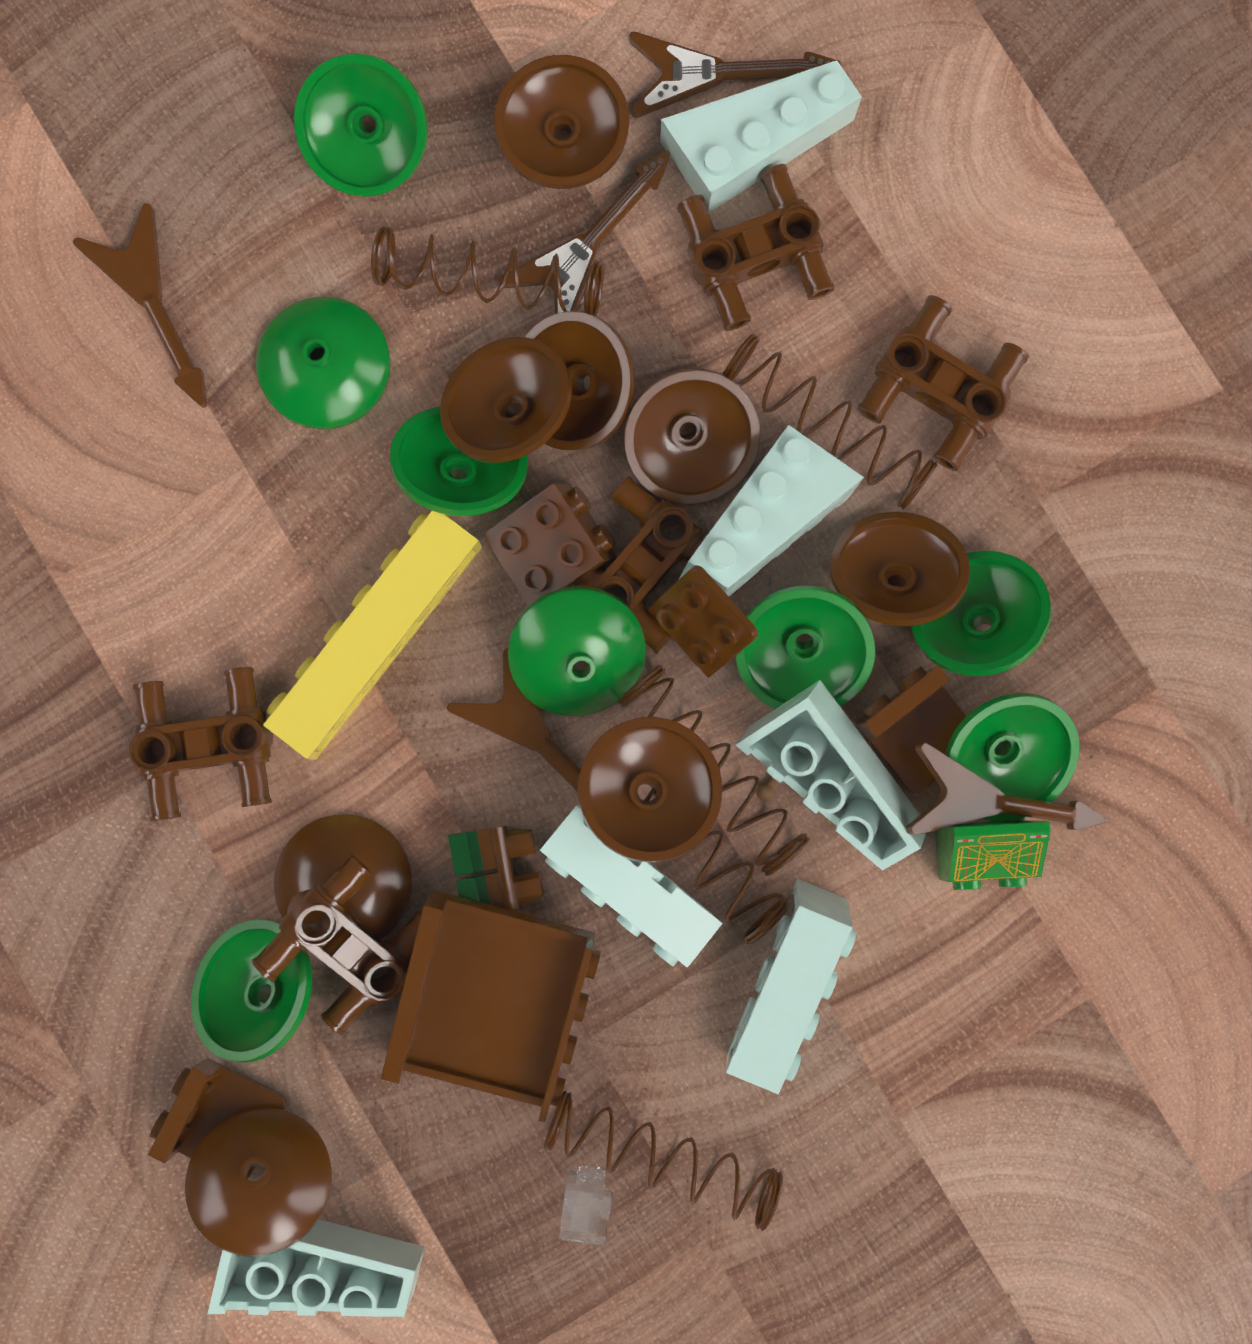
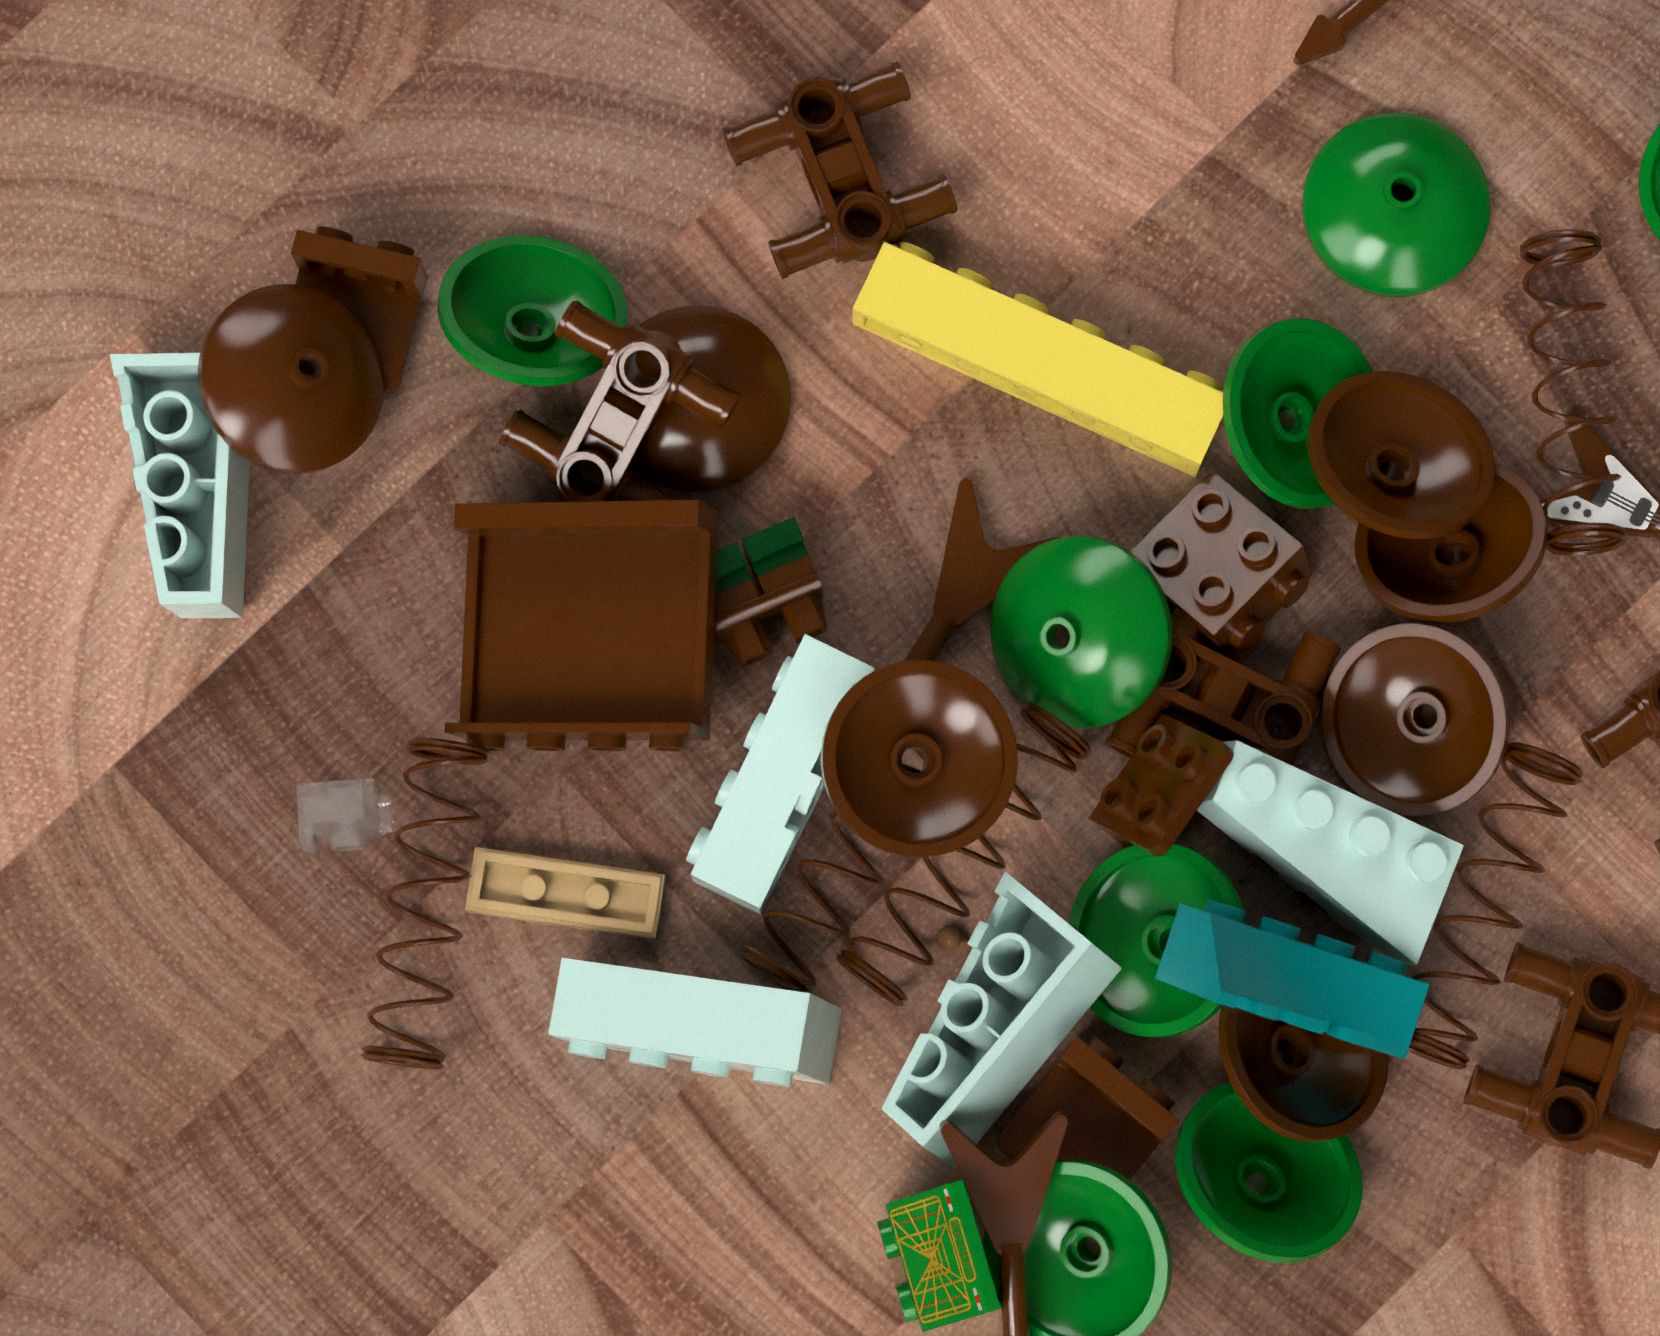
camera: 80 degrees right, 5 degrees down
none -> tan tile [465,847,666,940]
none -> teal wedge [1155,898,1430,1059]

